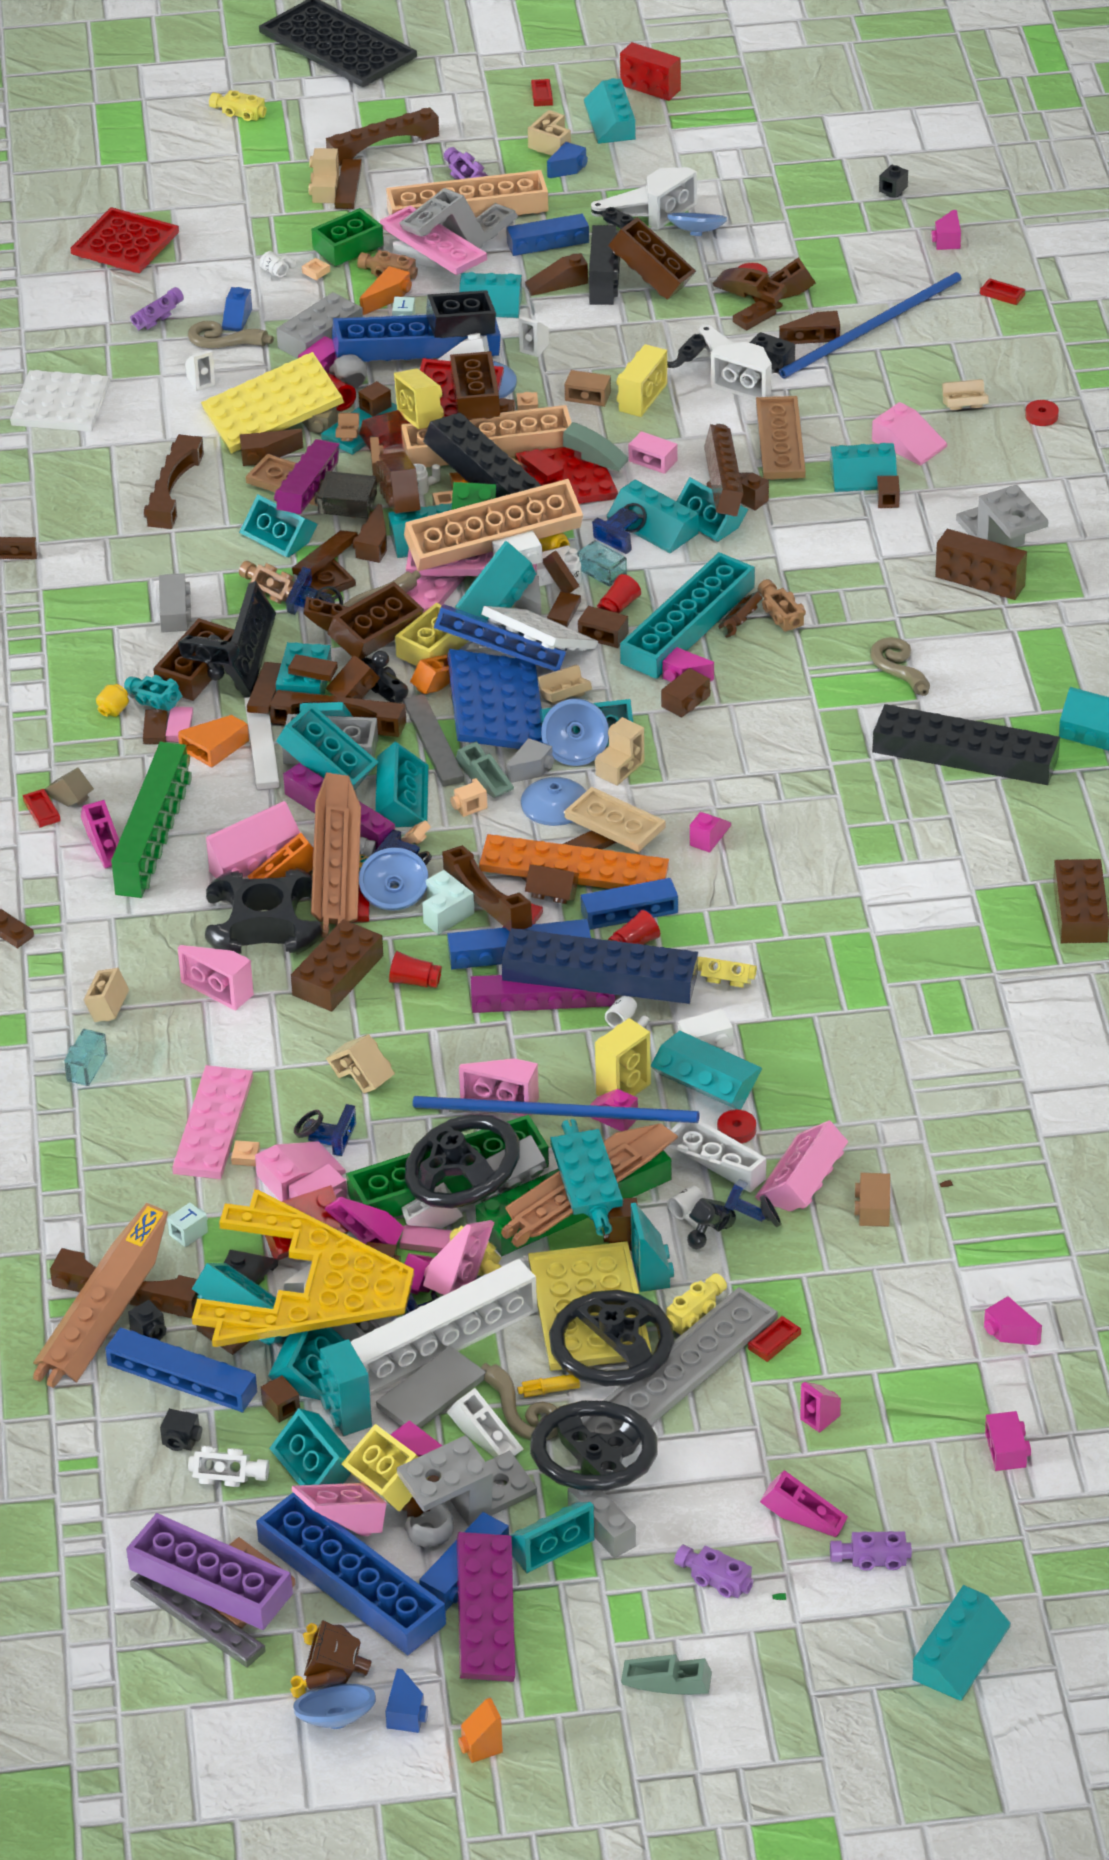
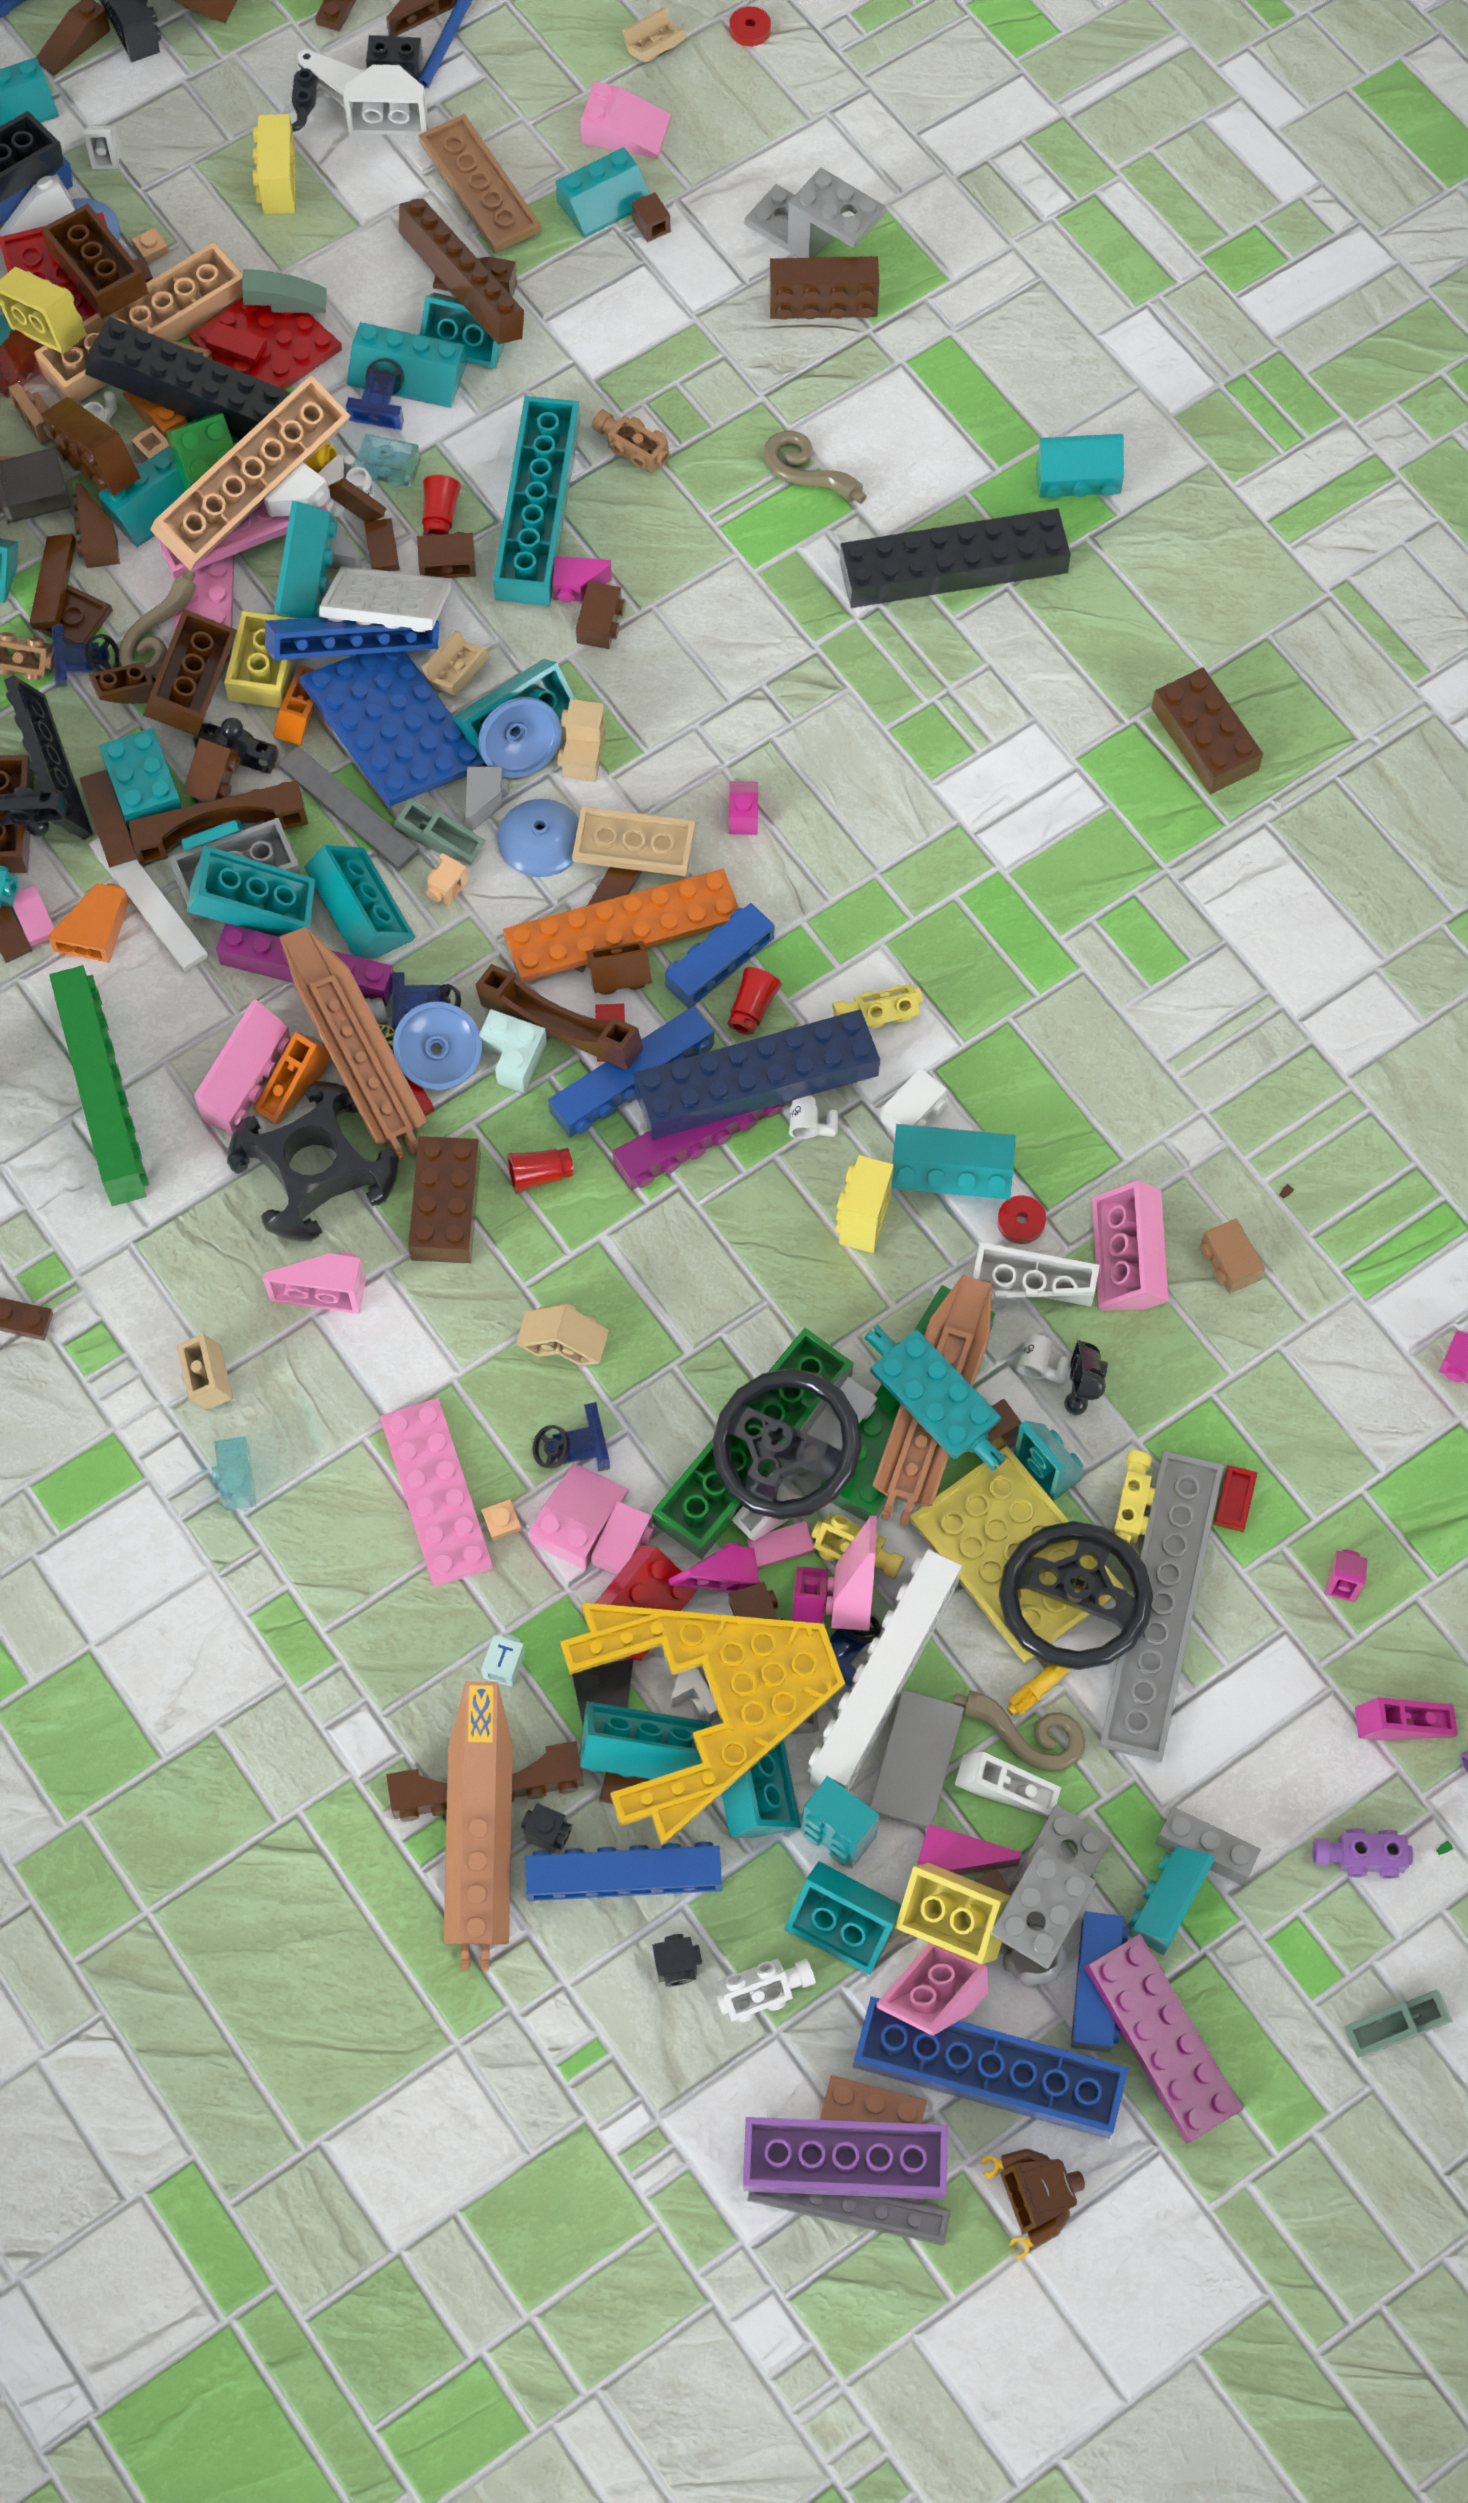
camera: 30 degrees left, 25 degrees up
dark pink slope [81,800,119,869] -> none
reddish brown brick [261,1376,300,1423] -> none
reddish brown tile [288,654,338,682] -> none
medium blue dish [293,1684,376,1729] -> none
blue slope [385,1668,428,1733] -> none
light nougat plate [400,820,431,846] -> none
blue piece [413,1096,700,1123] -> none
orange slope [458,1698,503,1763] -> none
bright pink slope [459,1058,539,1116] -> none
black piece [530,1400,658,1491] -> none
medium nougat brick [564,370,611,407] -> none
dark pink slope [590,1089,638,1131] -> none
bright pink brick [628,431,678,474] -> none
reddish brown plate [718,591,762,638] -> none
clear blue piece [724,1179,782,1227] -> none

